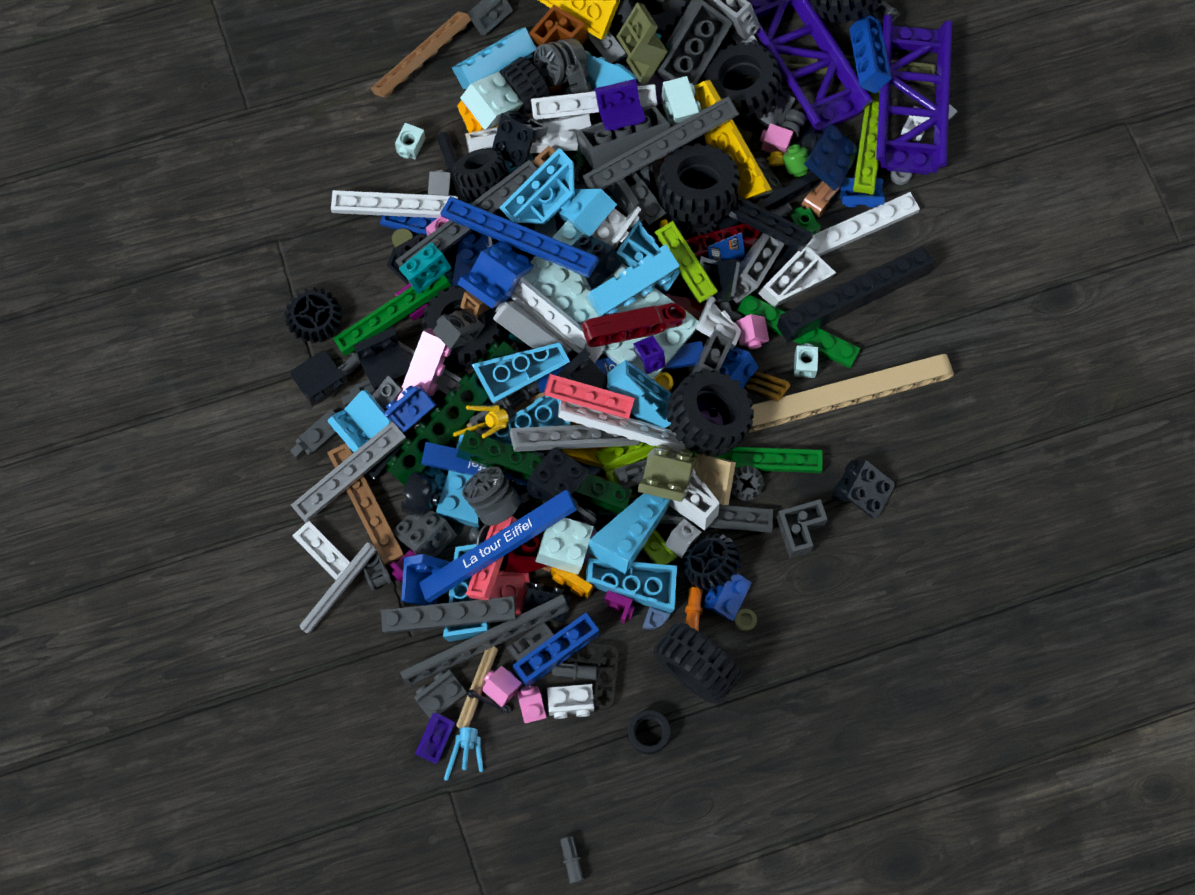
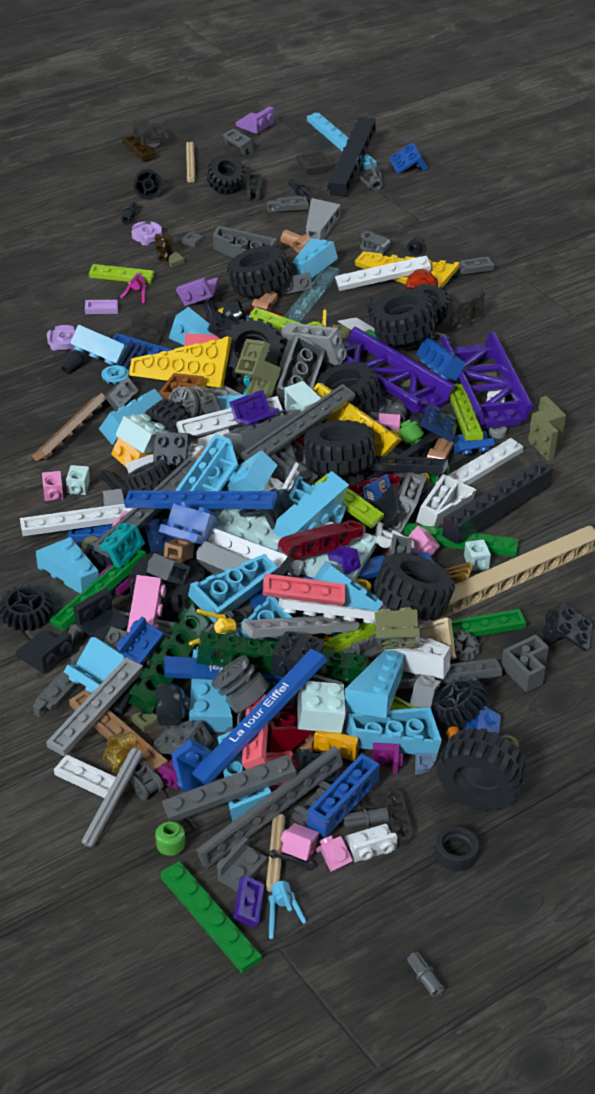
camera: 15 degrees left, 30 degrees down
none -> medium azure wedge [36,537,99,593]
none -> bright pink brick [42,471,63,501]
none -> clear yellow piece [102,732,137,775]
none -> olive tile [131,712,158,732]
none -> bright green head [155,821,185,856]
none -> green plate [160,861,262,974]
none -> olive bracket [528,396,566,461]

